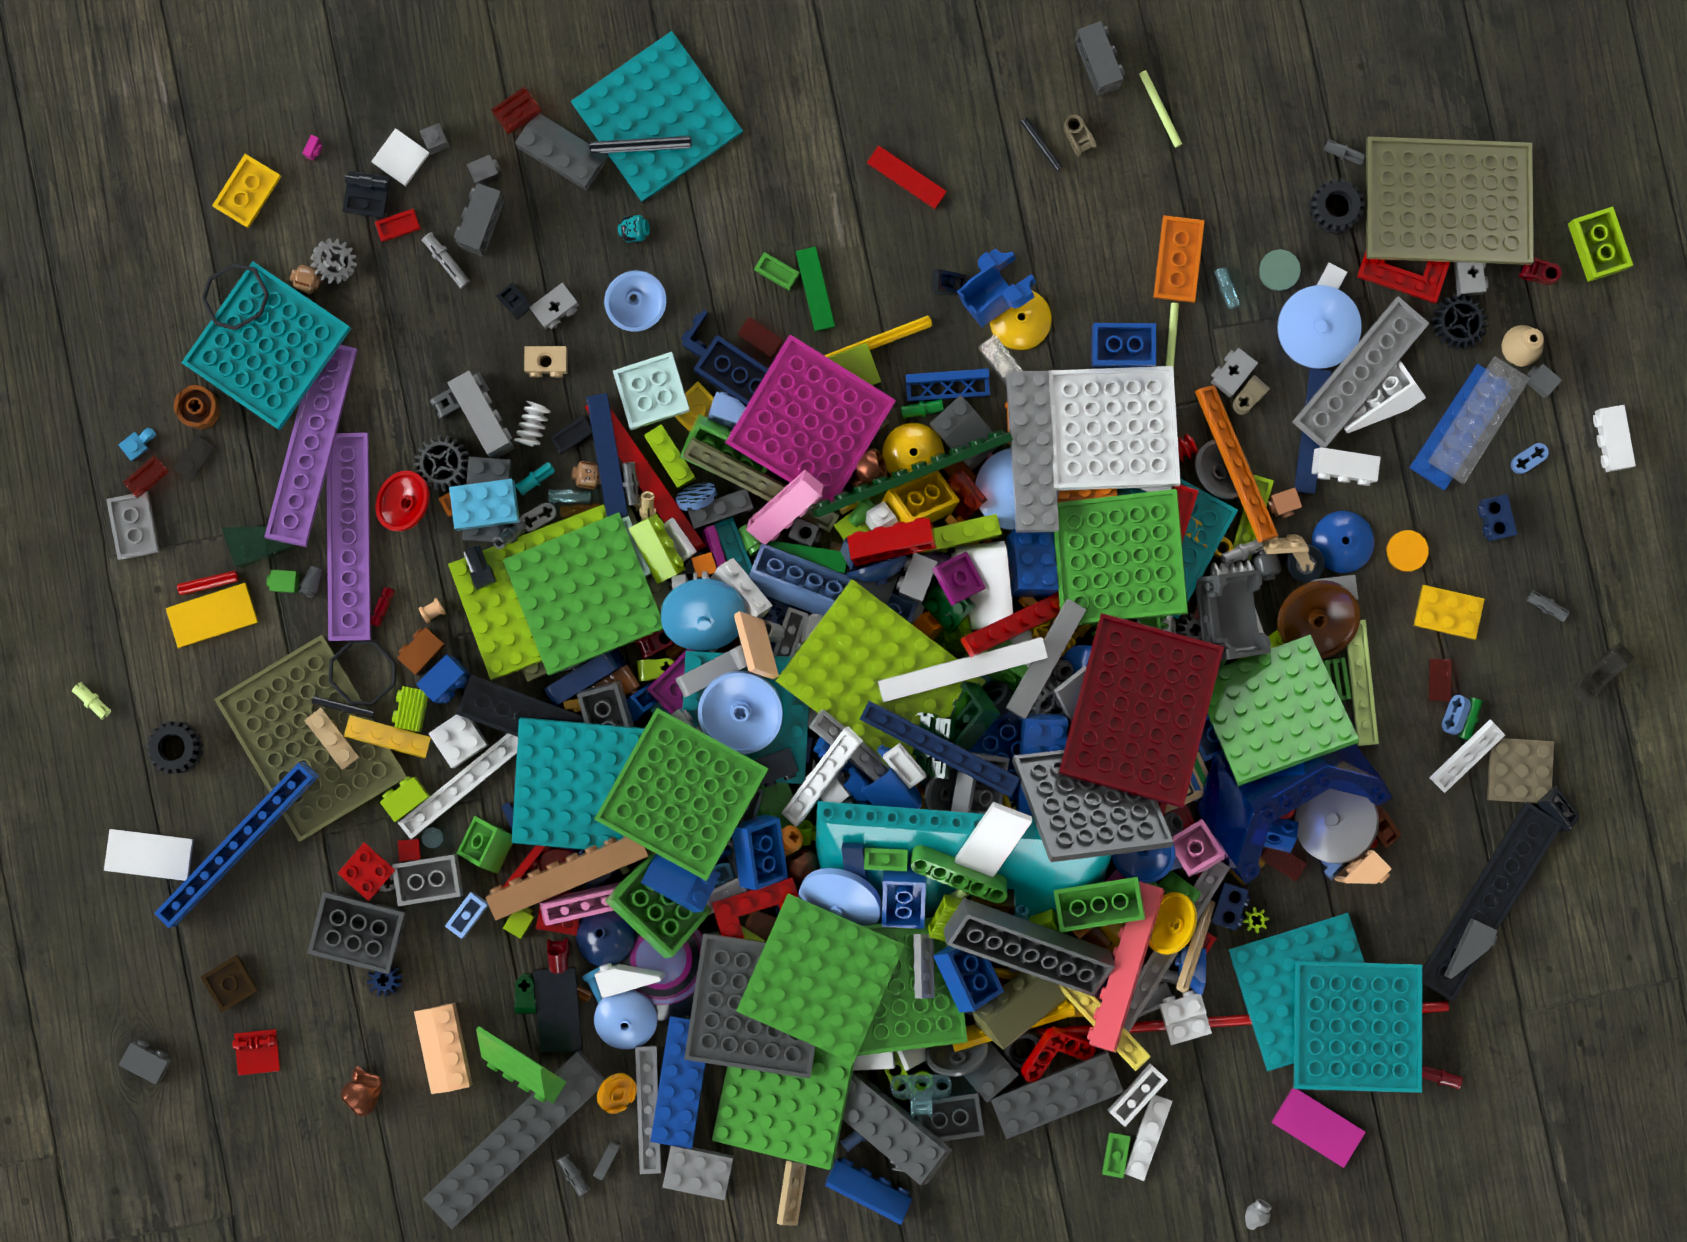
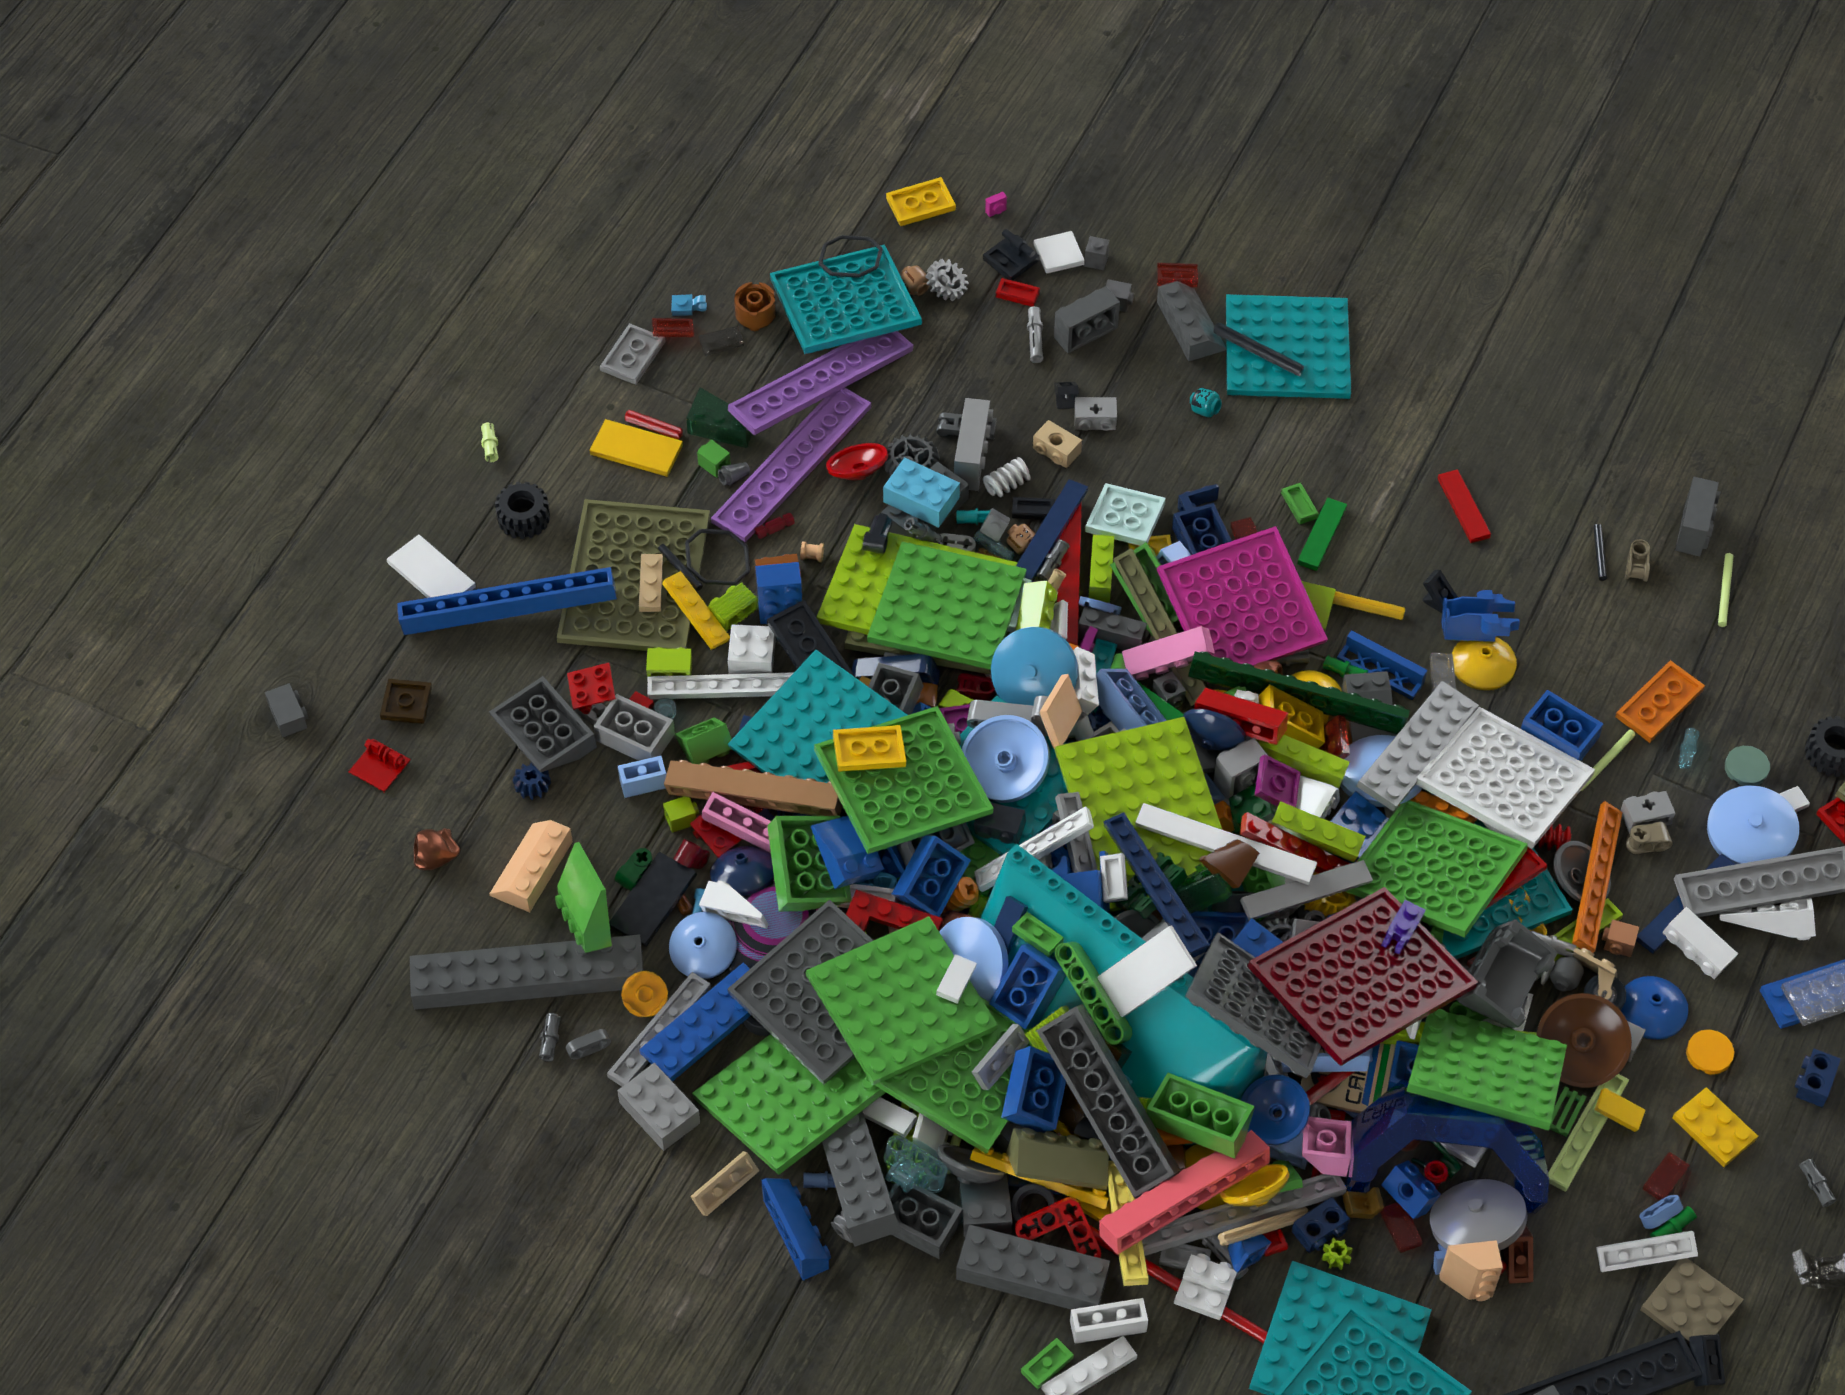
camera: 35 degrees right, 30 degrees down
light blue dish [604,270,666,331] -> none
none -> yellow plate [833,725,906,772]
none -> white tile [936,954,977,1004]
none -> flat silver brick [979,508,1010,542]
none -> reddish brown slope [1199,839,1260,888]
none -> lime brick [1271,801,1366,862]
none -> dark purple hinge [1381,900,1426,954]
none -> yellow tile [1594,1088,1645,1132]

